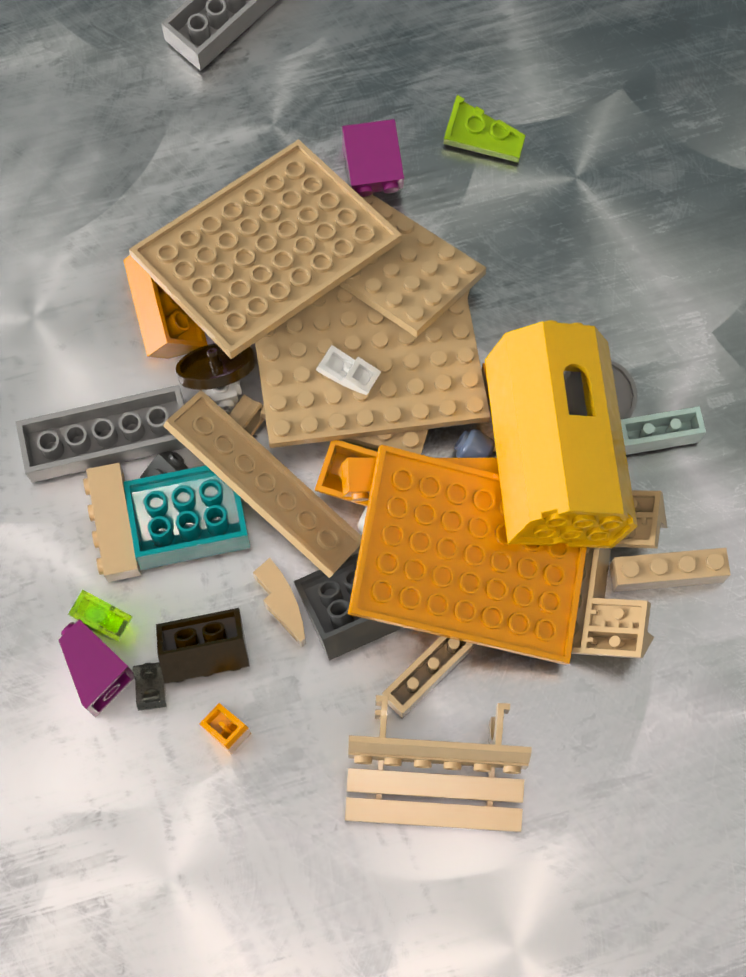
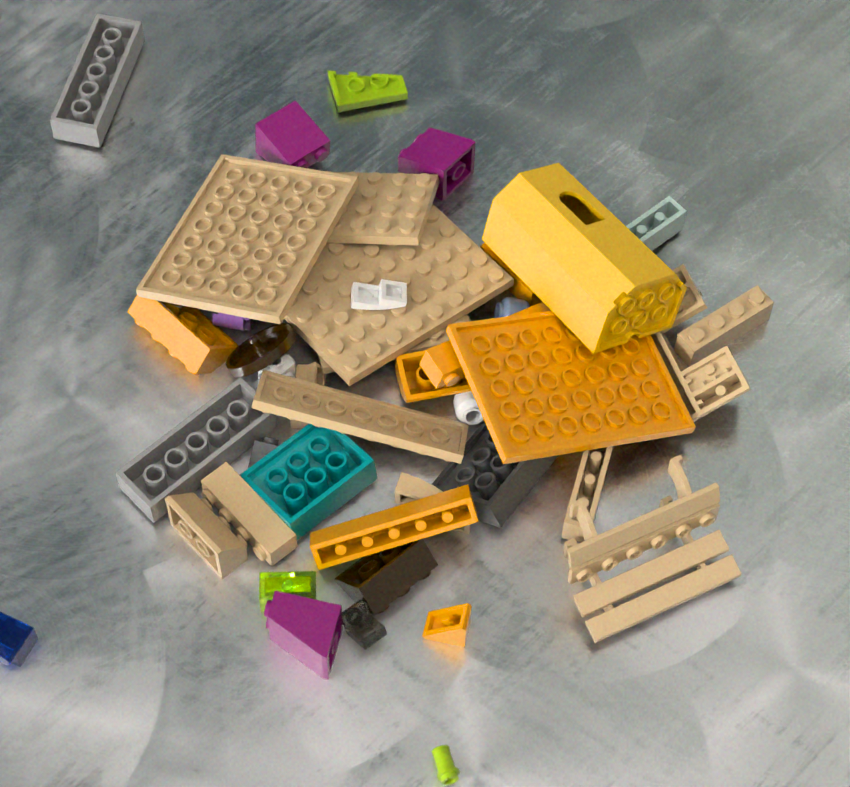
camera: 30 degrees left, 15 degrees down
none -> tan slope [165,492,248,579]
none -> light orange brick [310,484,479,570]
none -> magenta slope [398,127,476,202]
none -> lime pin [431,745,460,785]

